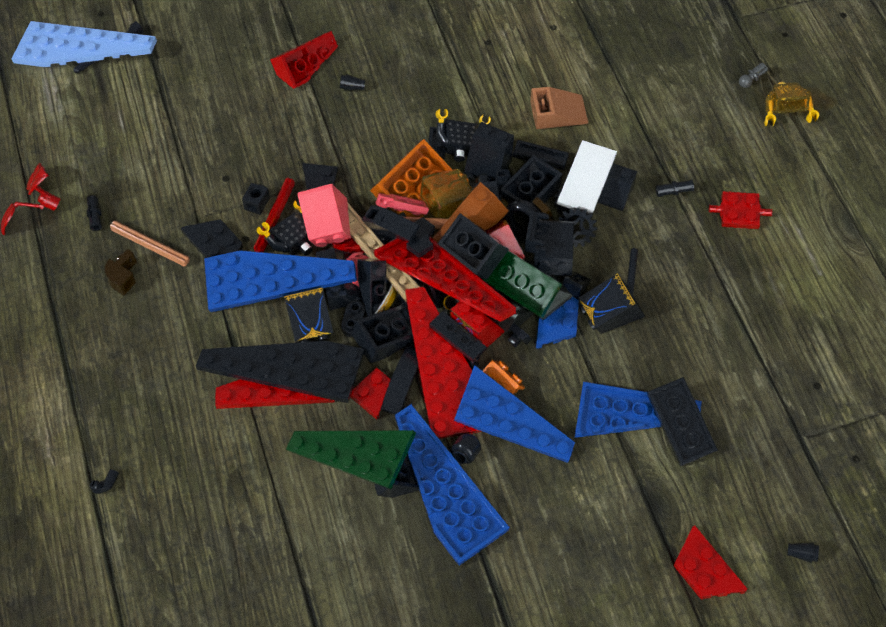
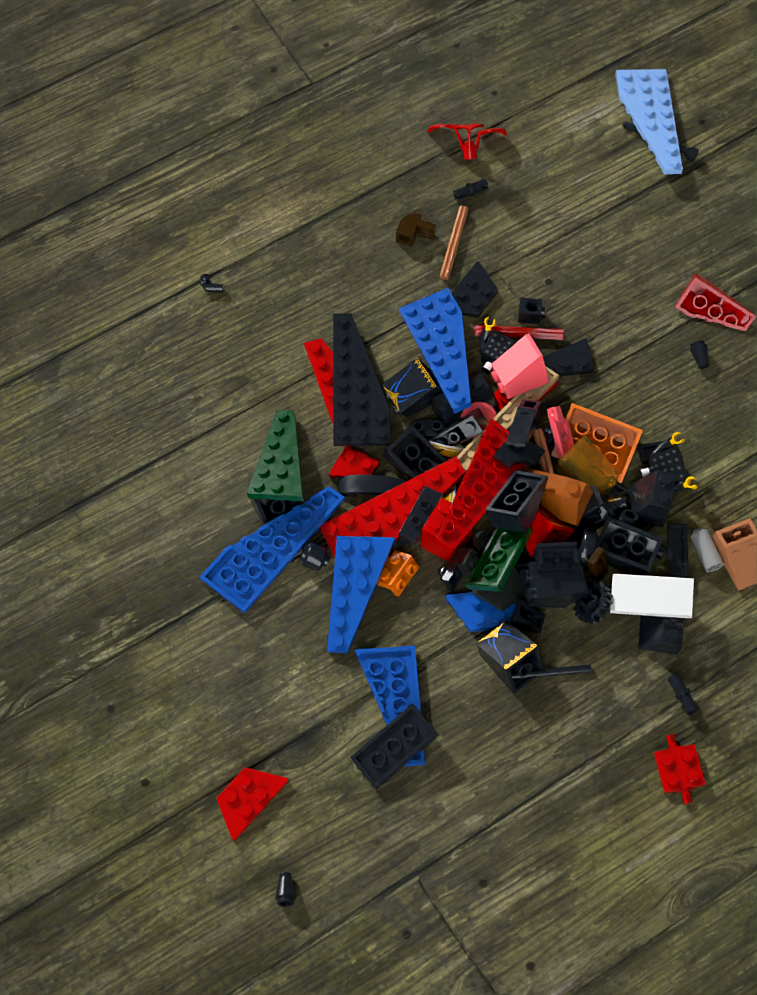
camera: 75 degrees right, 5 degrees up
none -> light grey brick [690,528,724,572]

